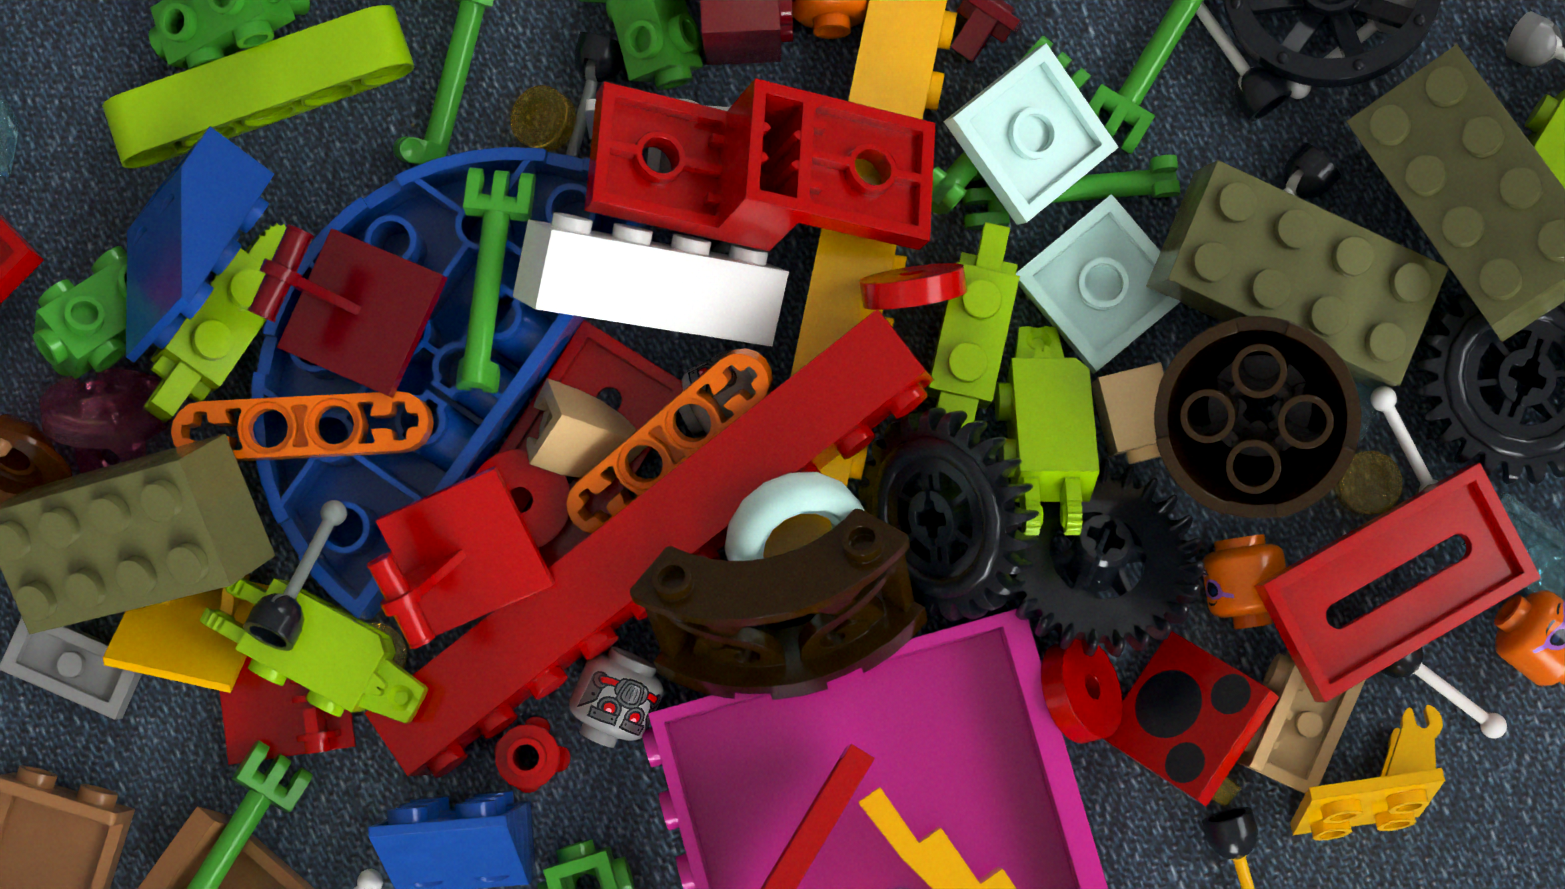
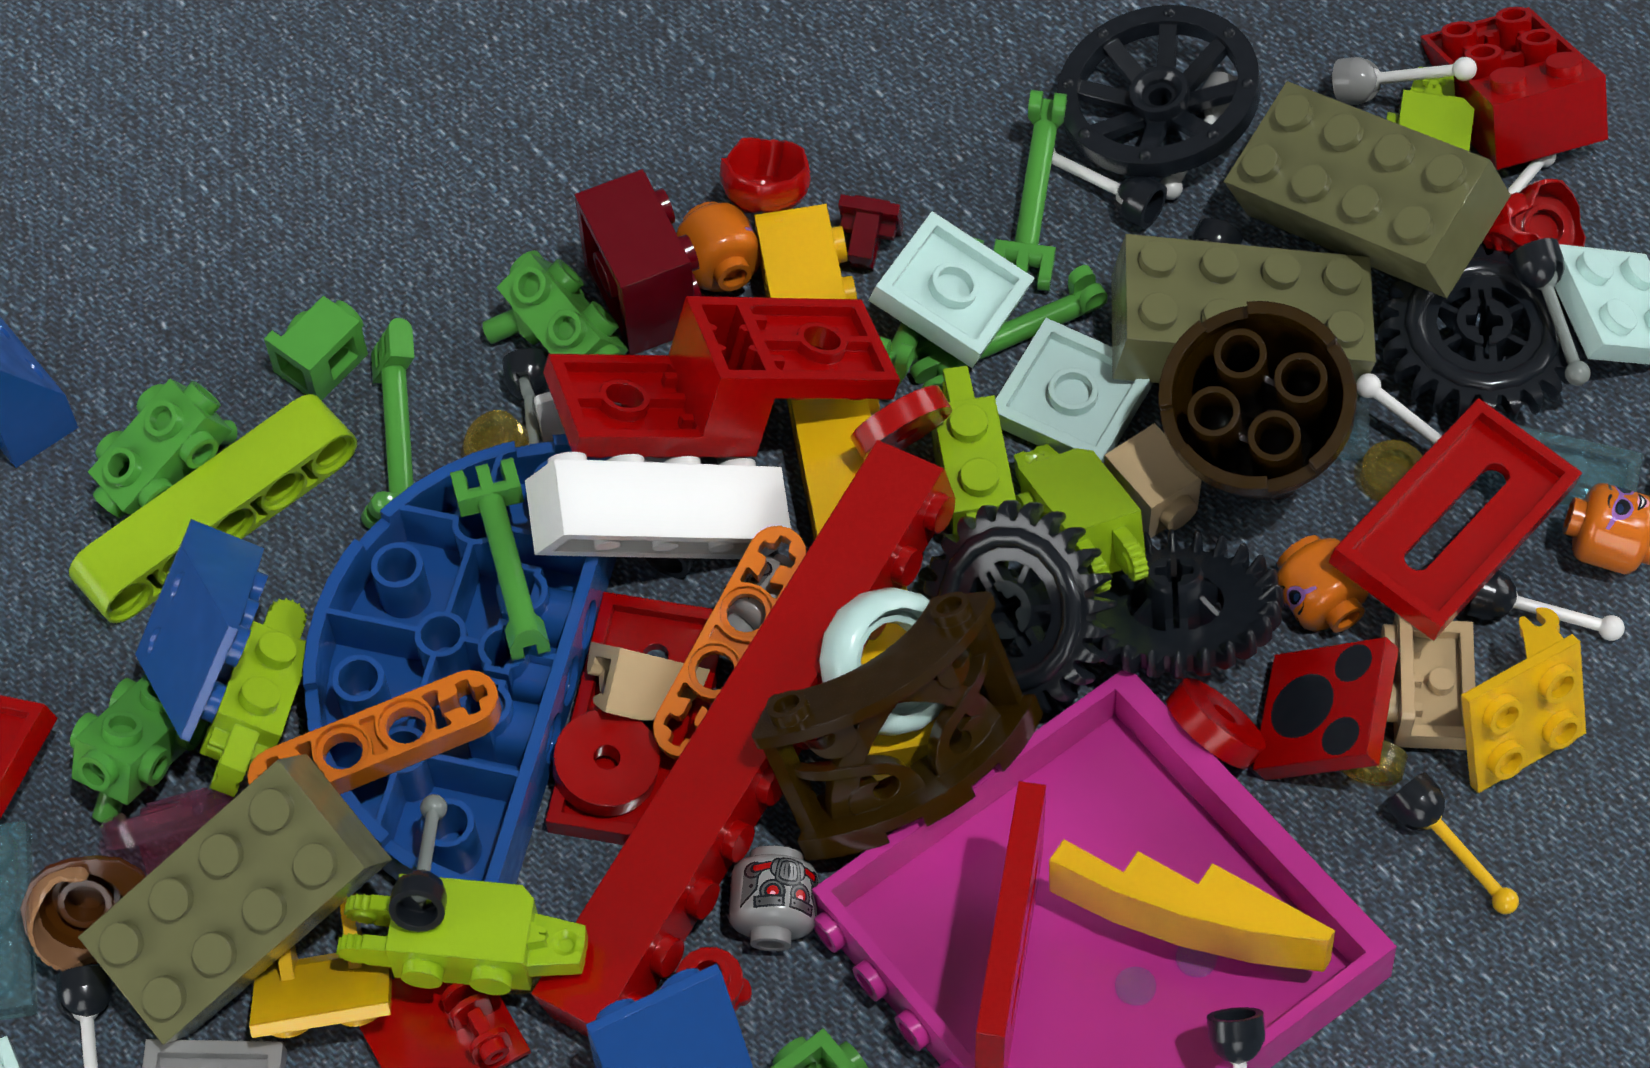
camera: 25 degrees left, 25 degrees down
dark red plate [247,224,448,398] -> none
red plate [366,466,554,649] -> none

